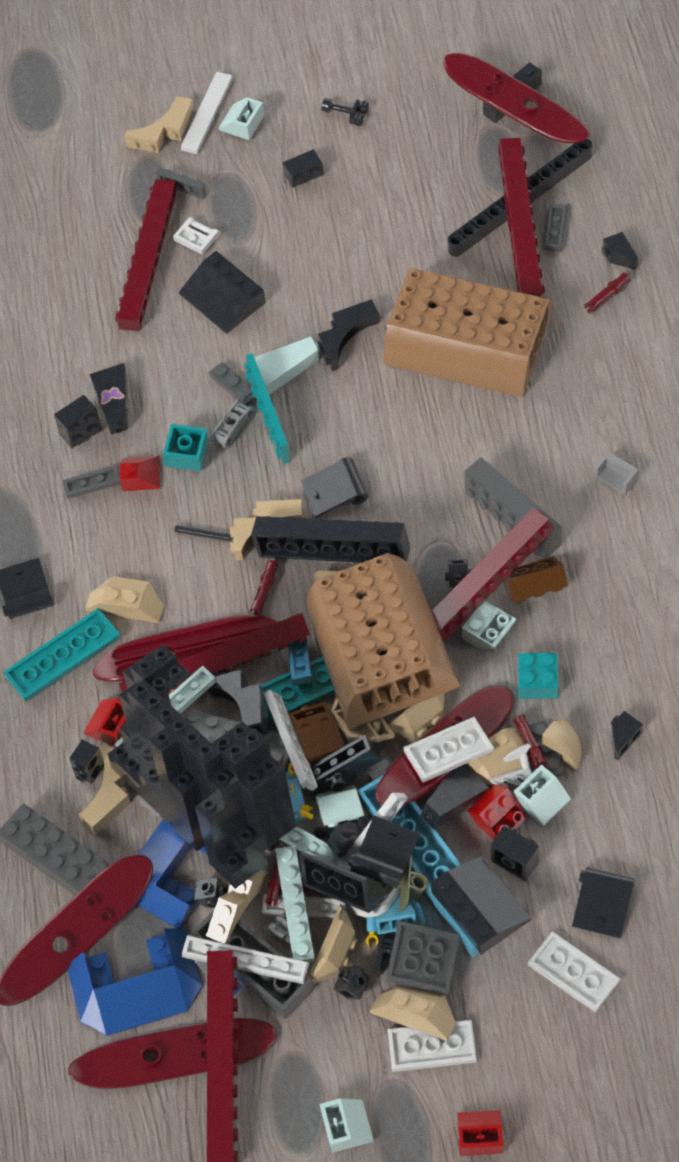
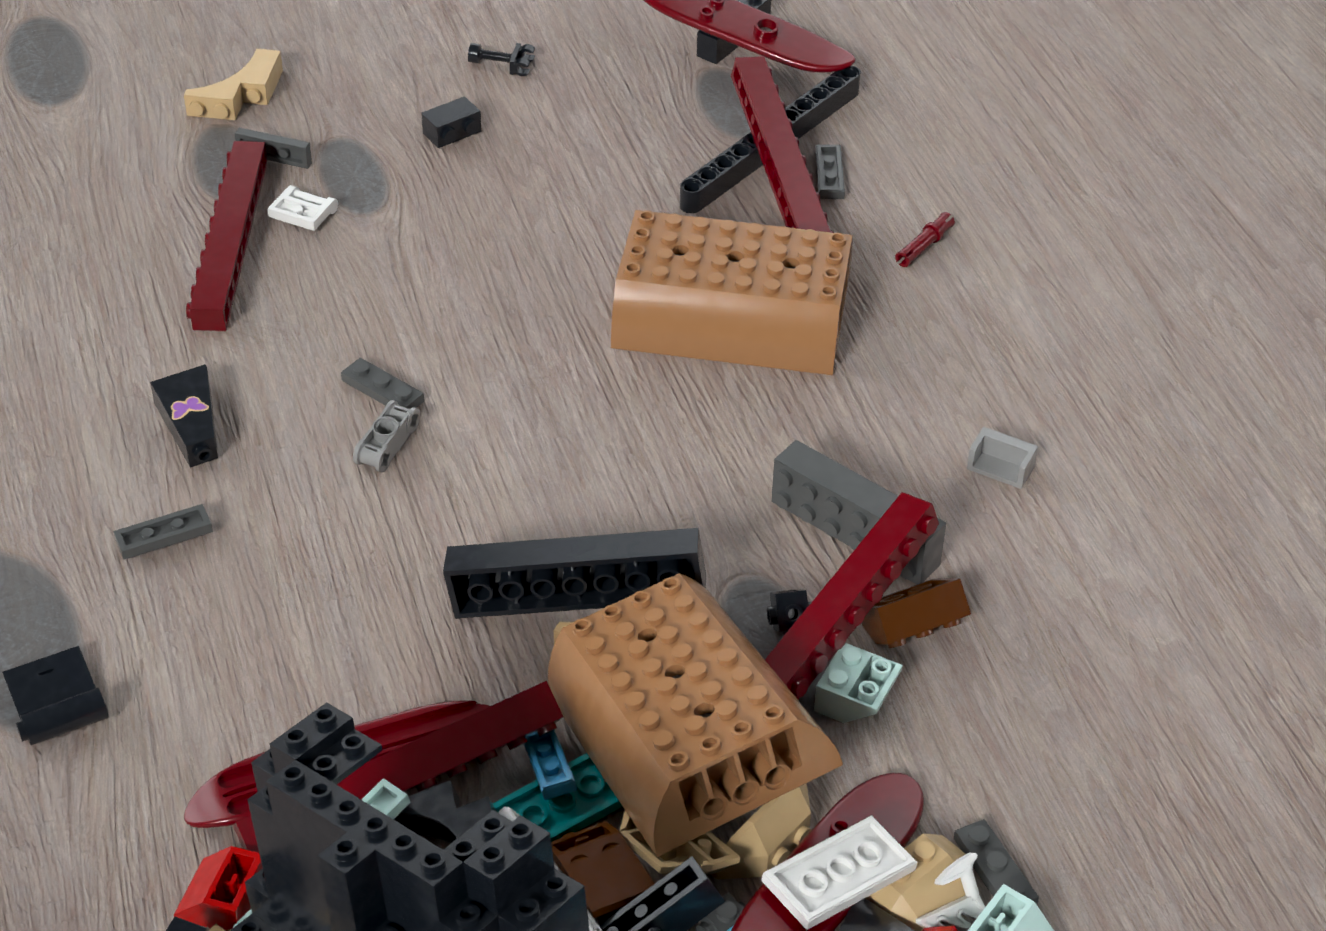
camera: 15 degrees left, 15 degrees down
teal plate [3,608,121,702] -> none
black brick [54,395,102,449] -> none
tan wedge [85,576,164,623] -> none
red slope [120,456,160,491] -> none
teal brick [163,424,209,471] -> none
black bar [174,525,231,541] -> none
black slope [179,251,266,334] -> none
white tile [181,72,233,154] -> none
light aqua slope [219,97,264,140] -> none
tan arch [230,499,303,561] -> none
teal plate [244,353,290,464] -> none
dark red pin [250,560,279,615] -> none
light aqua slope [254,337,320,395] -> none
door [301,457,368,518] -> none
black arch [317,299,379,371] -> none
dark red pin [513,714,547,769] -> none
teal brick [518,653,558,699] -> none
tan brick [542,718,582,771] -> none
black slope [601,232,638,270] -> none
black slope [611,711,643,761] -> none

